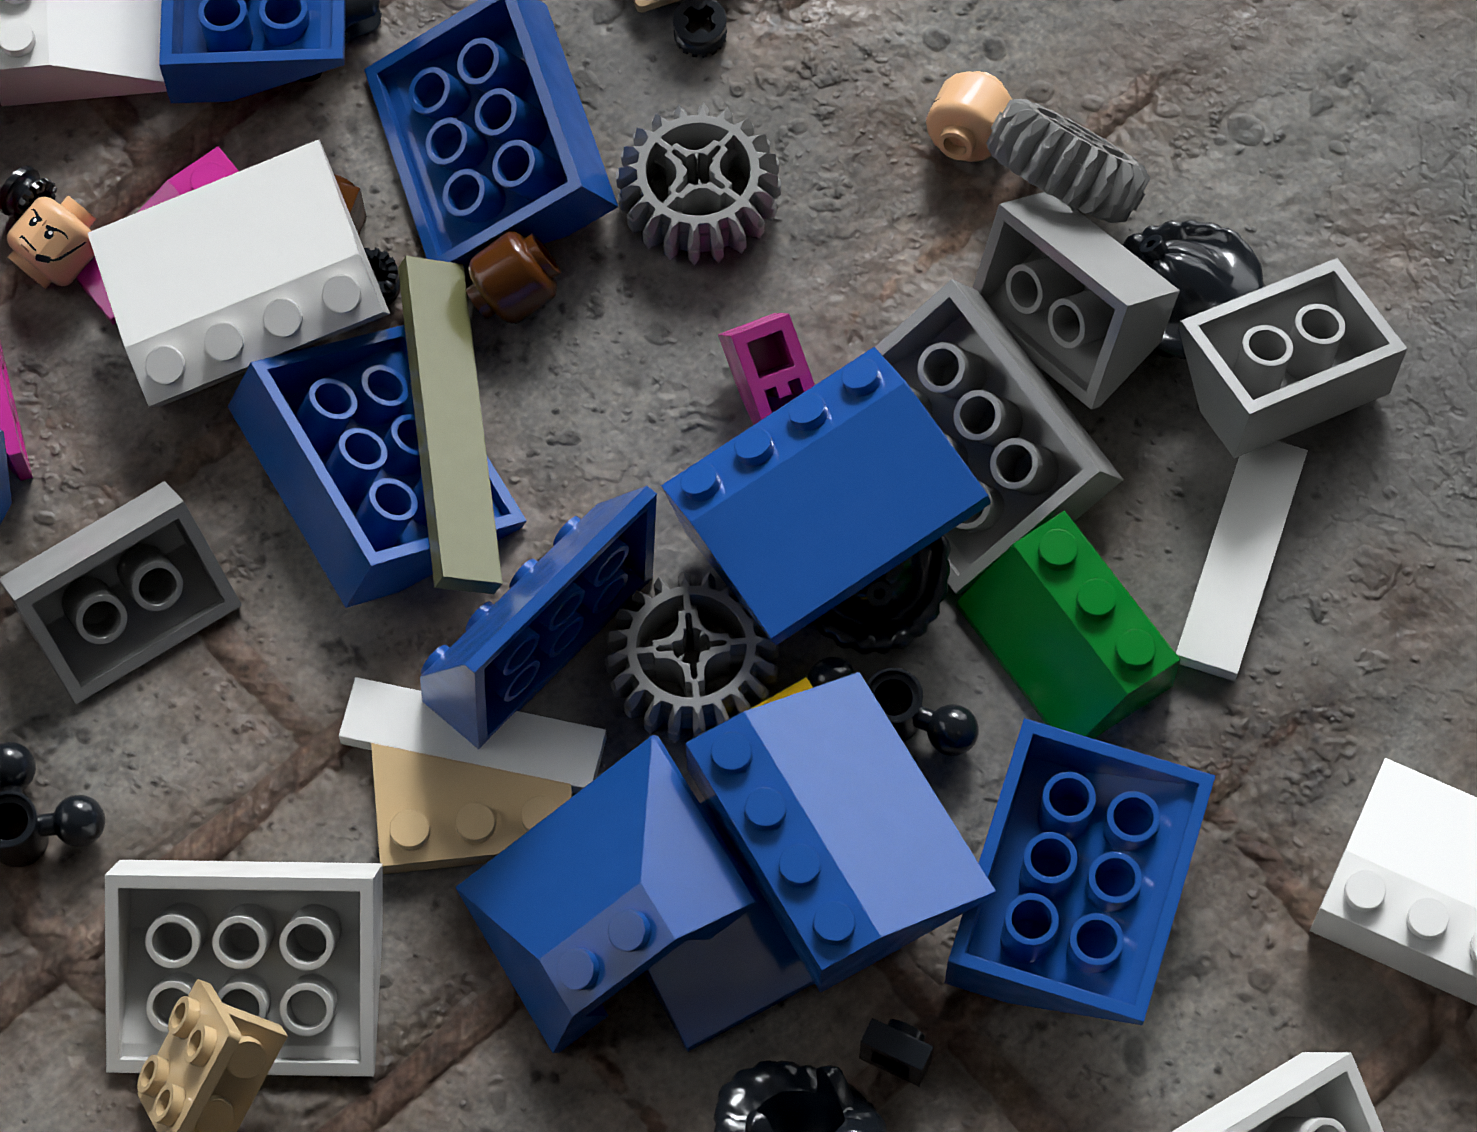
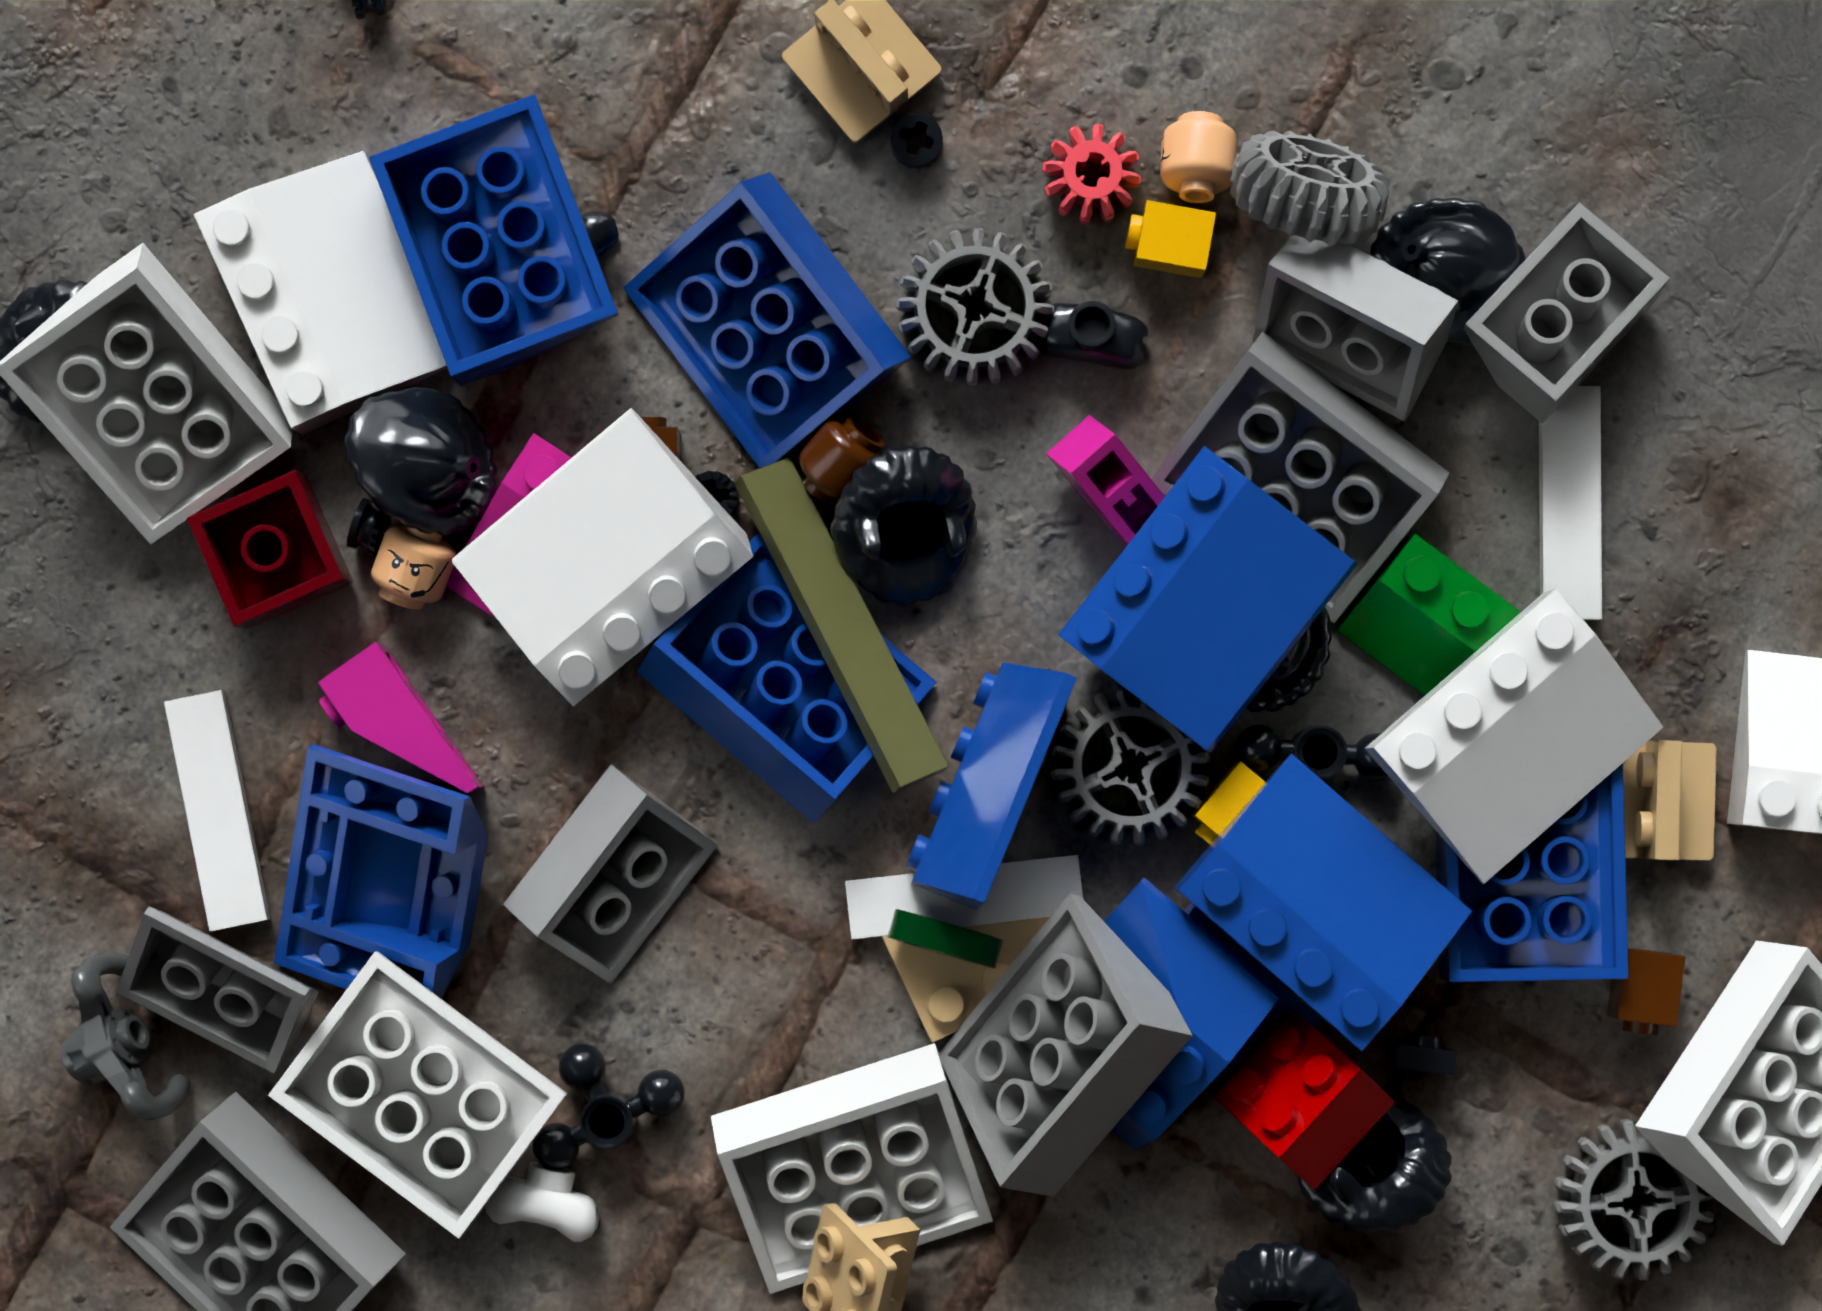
camera: 20 degrees left, 20 degrees up
none -> black piece [344,387,497,535]
none -> black piece [831,446,977,606]
none -> dark green beam [887,909,1003,969]
none -> light grey slope [938,893,1193,1197]
none -> black piece [1034,301,1148,370]
none -> coral gear [1042,124,1142,225]
none -> yellow brick [1125,200,1216,278]
none -> red brick [1213,1010,1395,1191]
none -> white slope [1365,589,1664,884]
none -> reddish brown brick [1607,948,1686,1035]
none -> tan bracket [1623,740,1717,860]

